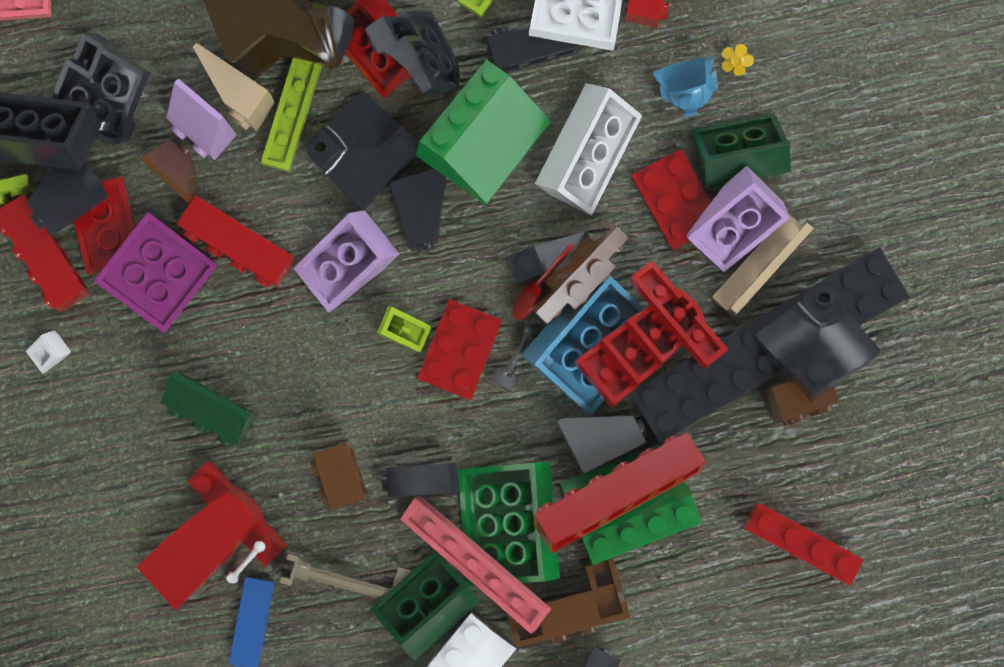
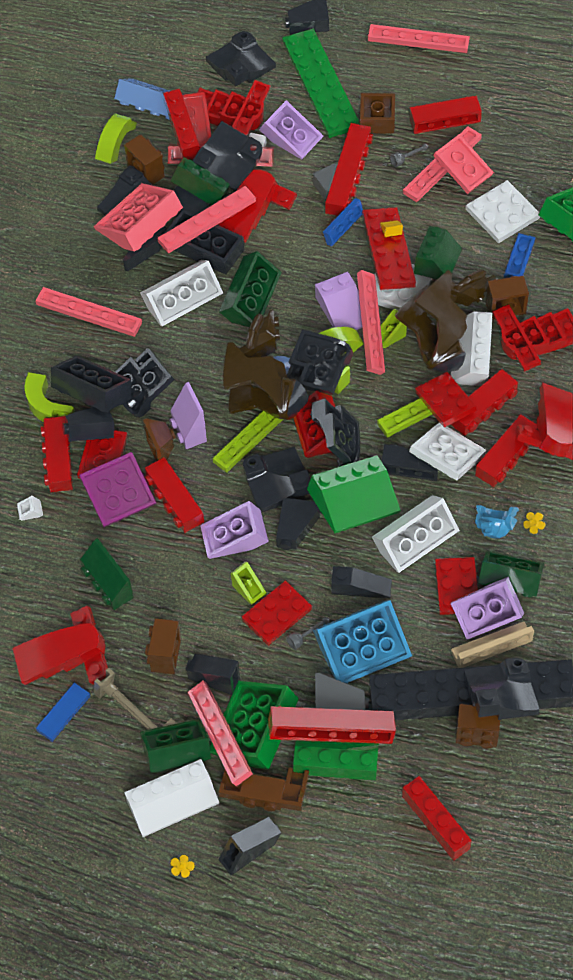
camera: 30 degrees right, 25 degrees down
tan slope [193,43,276,131] -> none
white hinge [226,541,265,583] -> none
red piece [512,244,573,320] -> none
bracket [531,219,628,324] -> none
red slope [575,260,729,408] -> none

